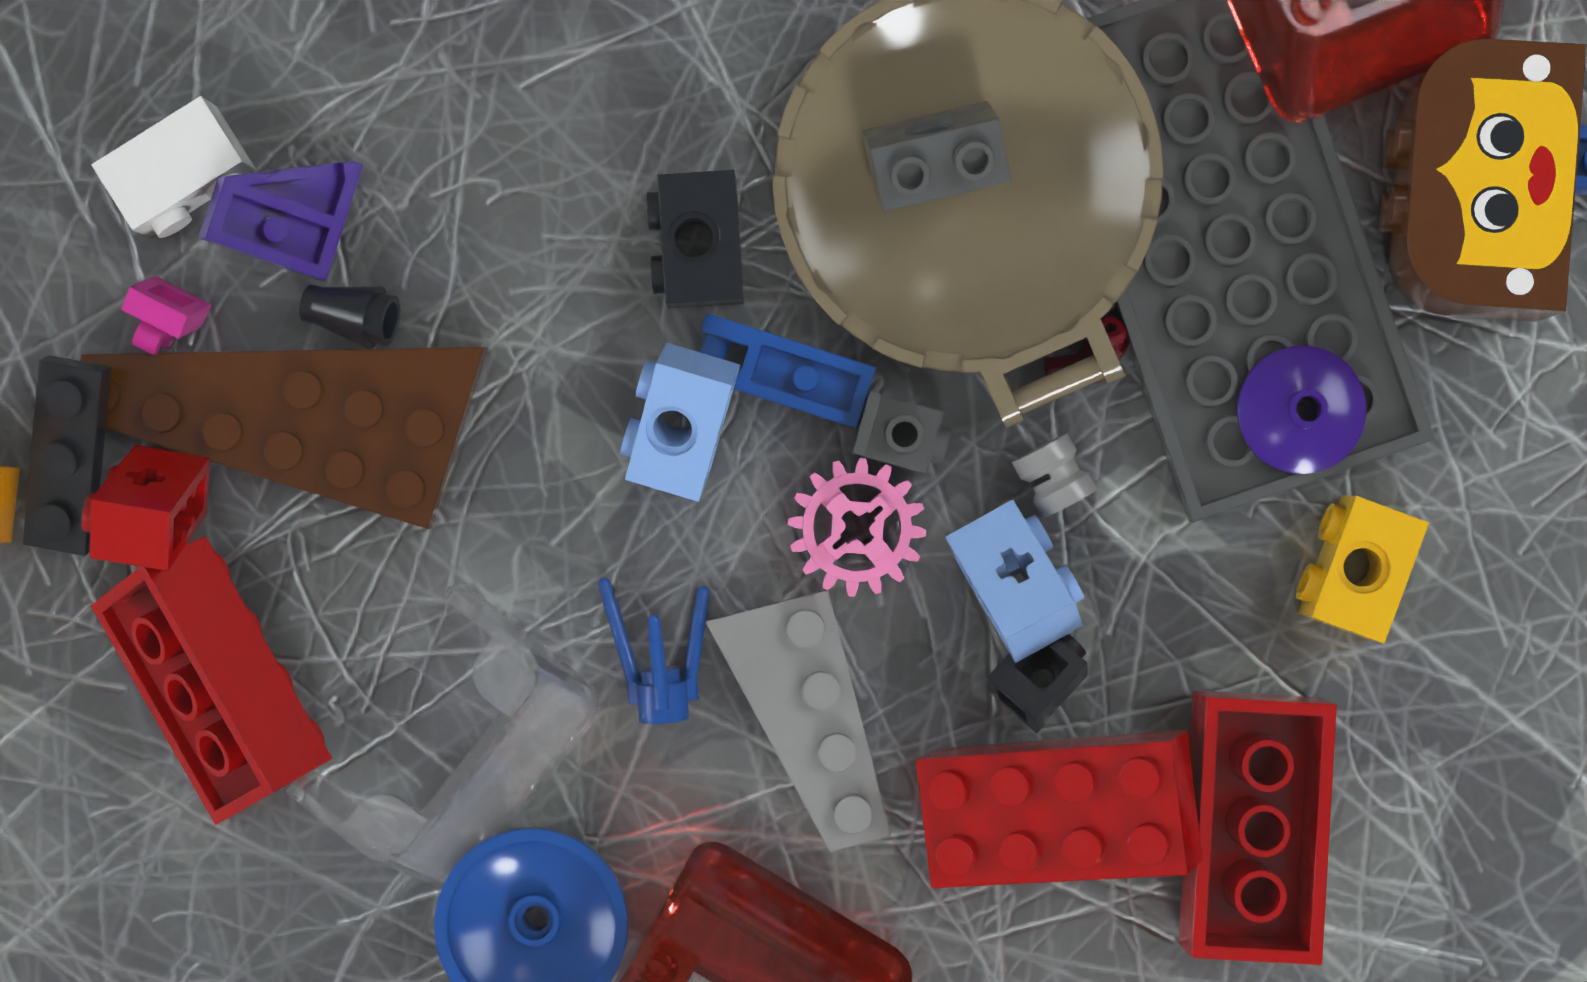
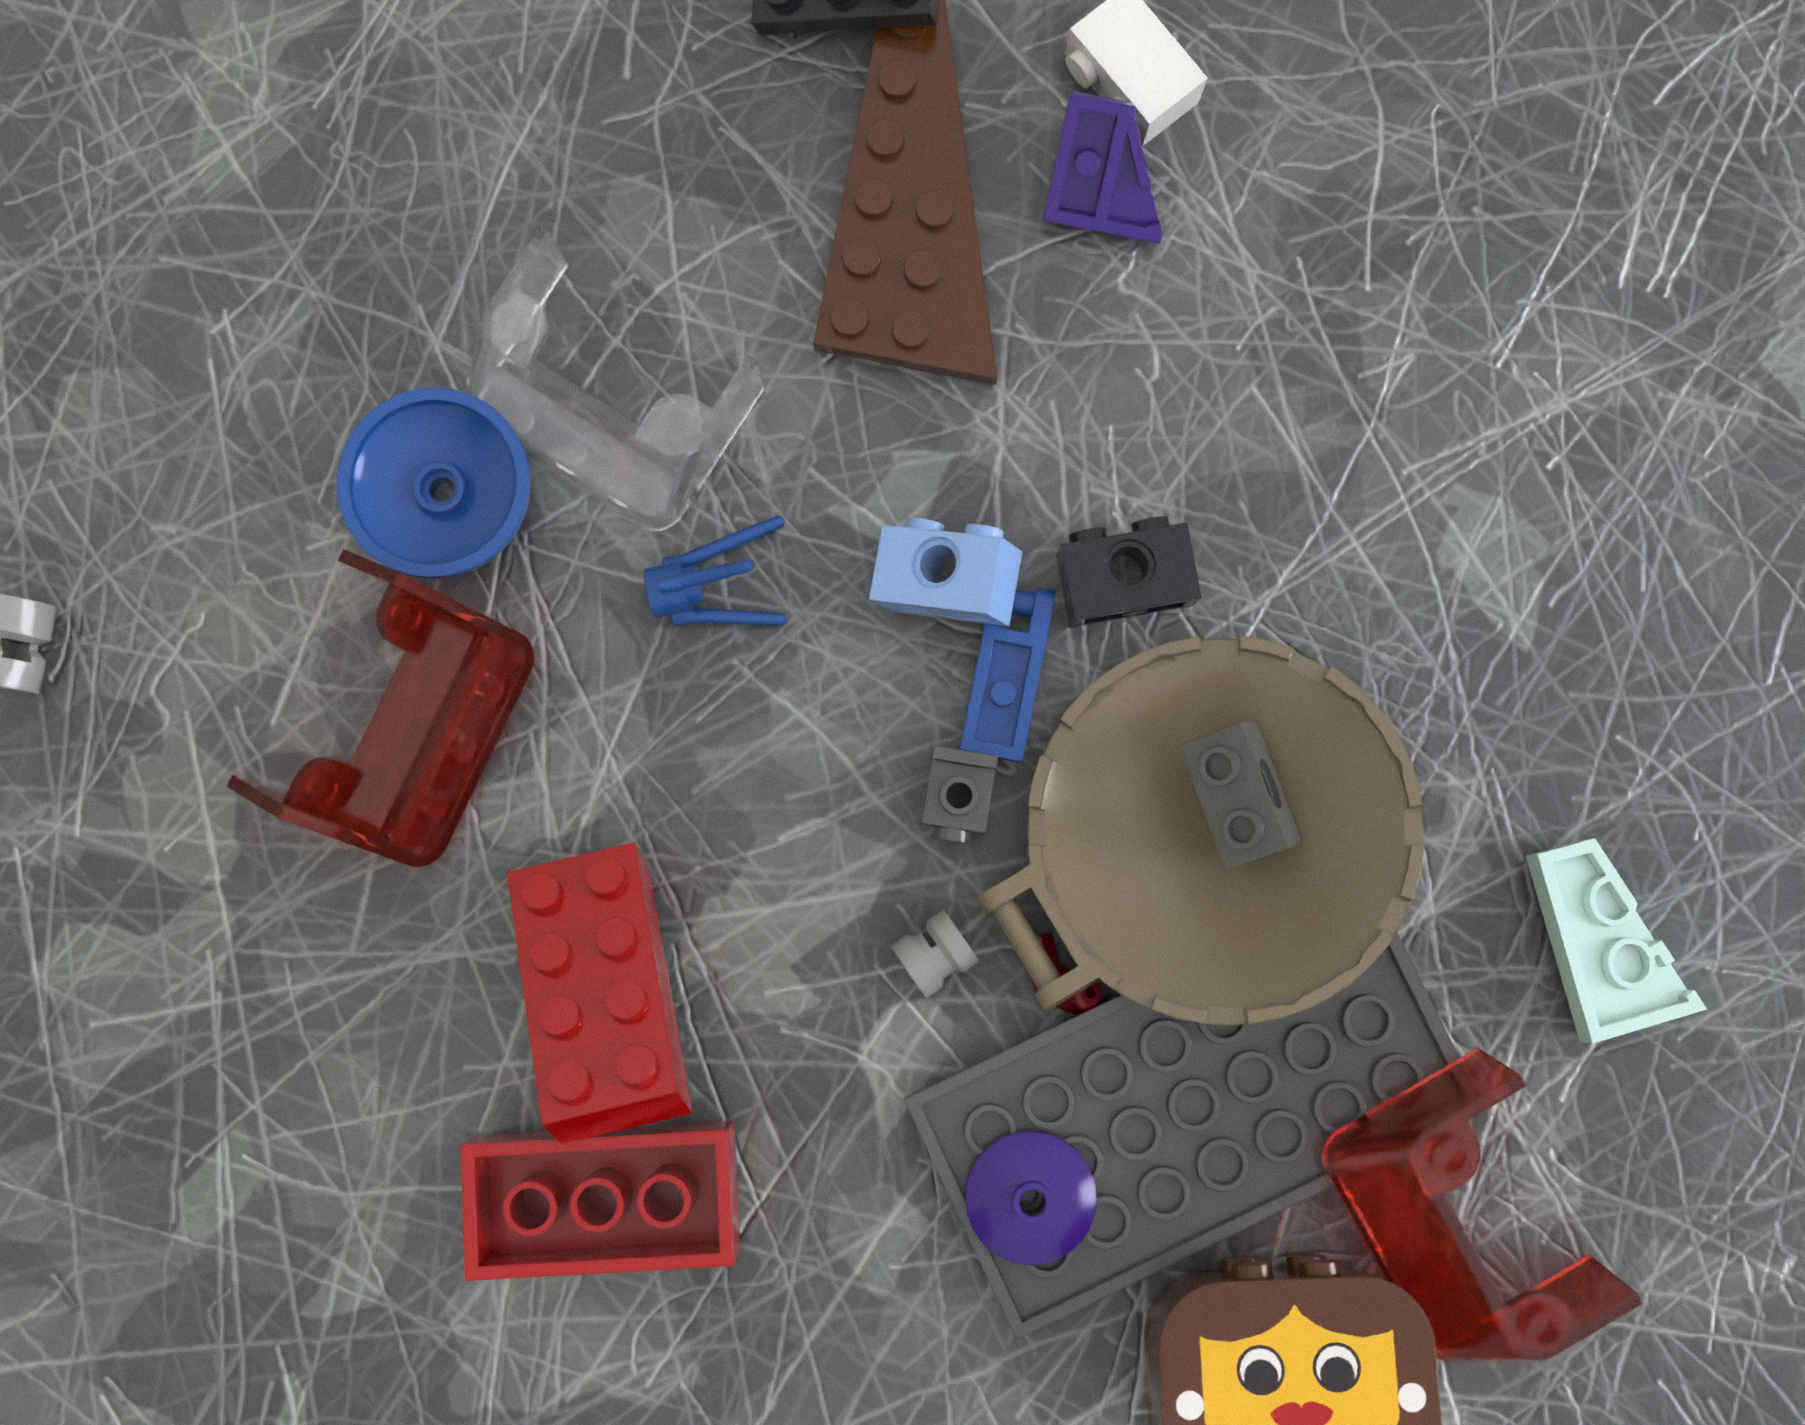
camera: 85 degrees right, 5 degrees down
red brick [82,445,210,571] -> none
red slope [91,536,333,825] -> none
dark pink tile [121,276,212,356] -> none
black cone [299,284,401,349] -> none
light grey wing [705,590,891,852] -> none
bright pink gear [788,458,927,597] -> none
light blue brick [945,500,1085,663] -> none
black brick [987,634,1088,734] -> none
yellow brick [1296,496,1429,644] -> none

